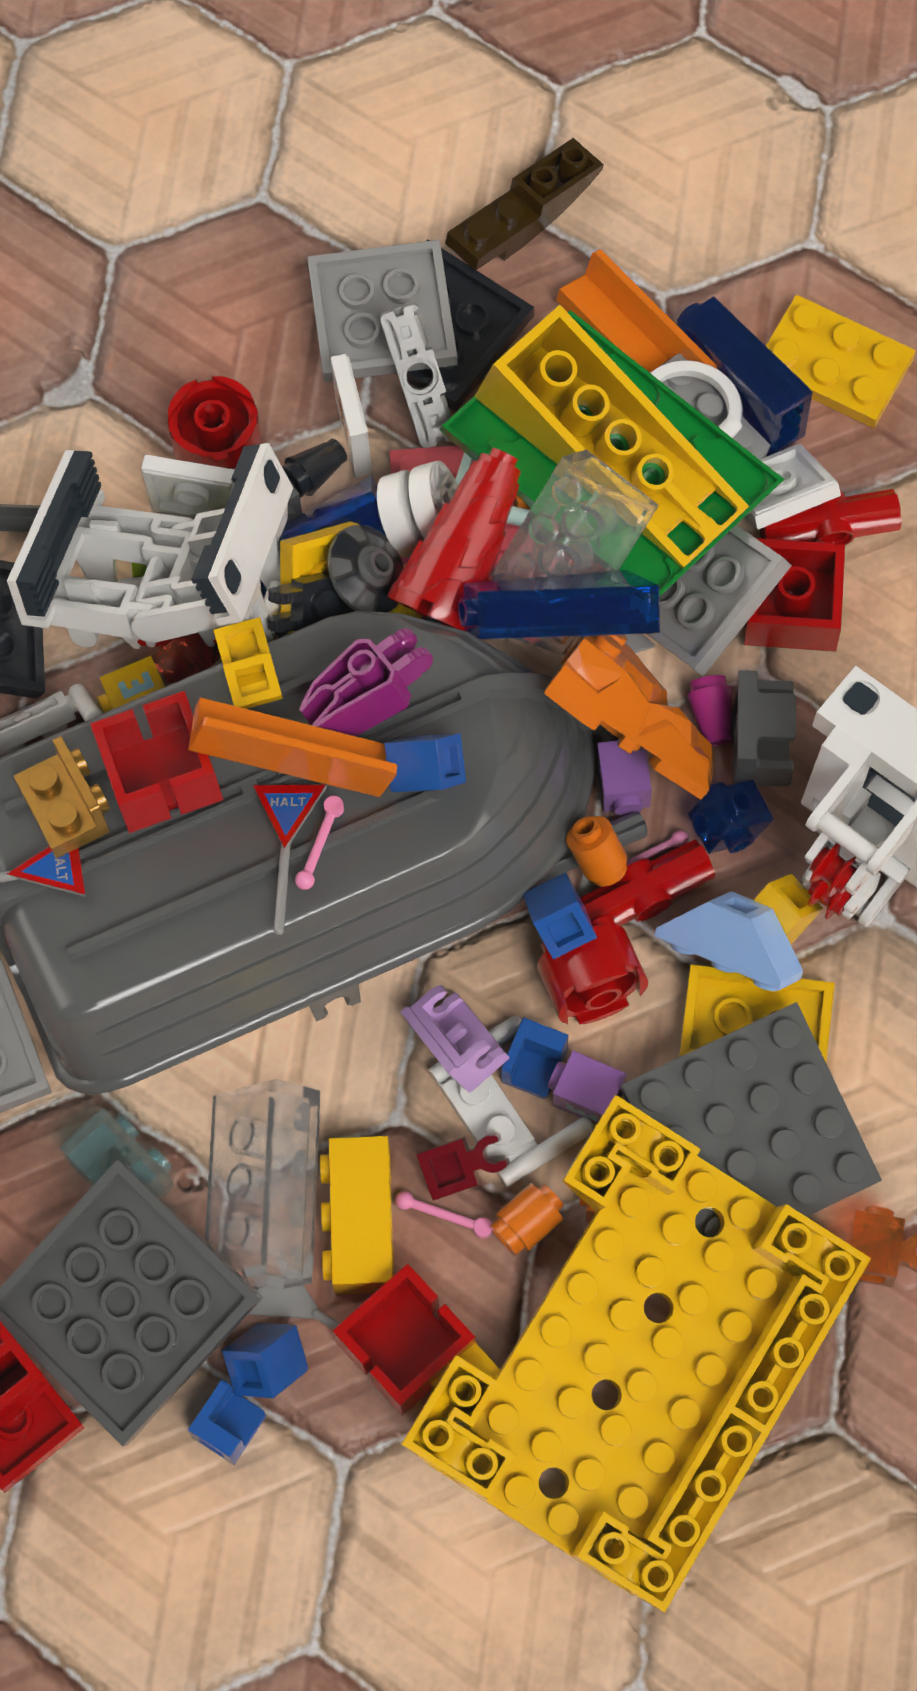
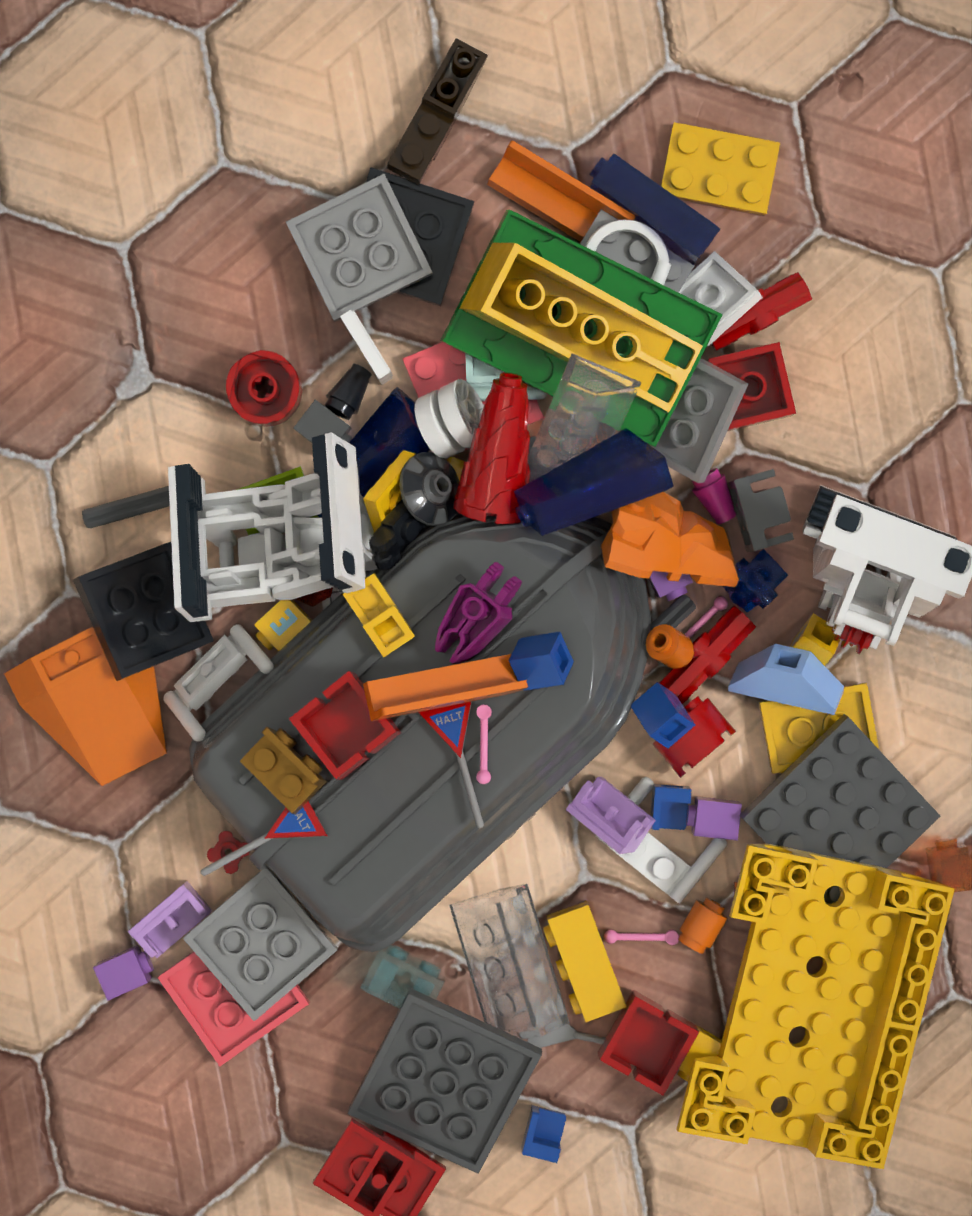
camera: 25 degrees left, 20 degrees up
white tile [141,455,235,518] -> none
blue panel [222,1323,308,1398] -> none
light grey piece [380,303,452,448] -> none
dark red plate [416,1133,510,1201] -> none

